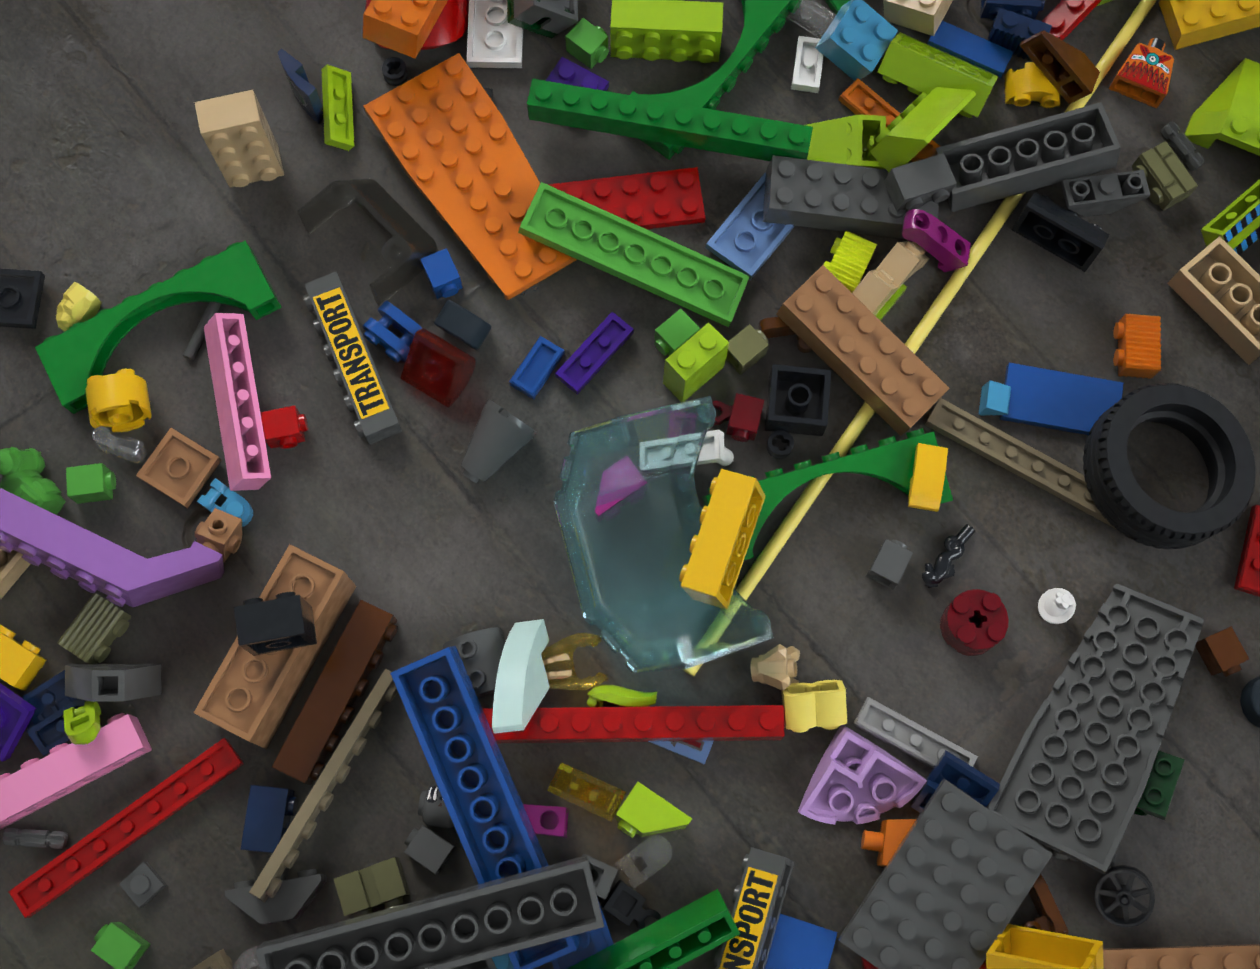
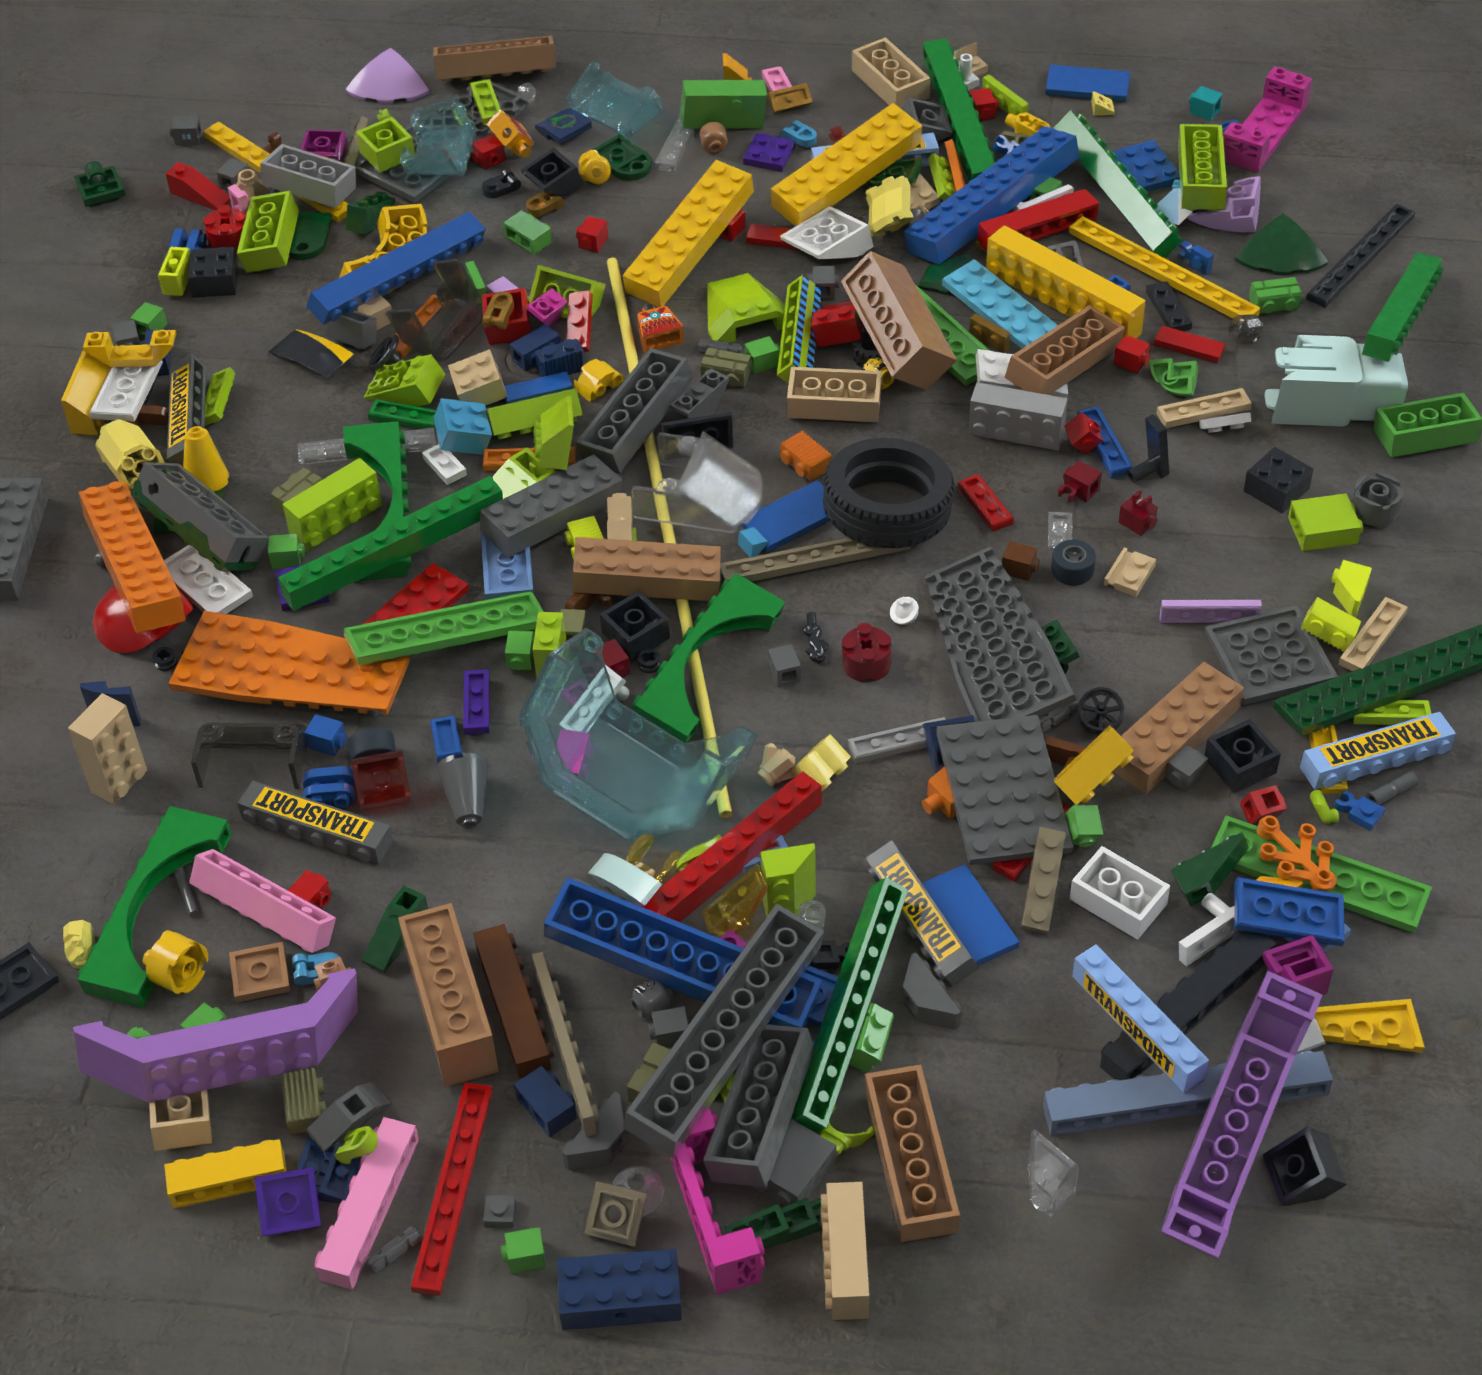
camera: 40 degrees left, 25 degrees down
clear plate [92,426,148,464] -> none
black brick [234,592,317,656] -> none
lime plate [321,64,355,151] -> none
yellow brick [679,469,766,610] -> none
lavender brick [798,725,927,825] -> none
dark grey brick [884,153,957,211] -> none
magenta leg [902,209,971,272] -> none
yellow slope [908,443,948,512] -> none
reddish brown slope [1020,30,1100,104] -> none
none -> dark green slope [361,885,428,973]
none -> clear windscreen [632,431,763,533]
none -> bright green brick [745,336,780,374]

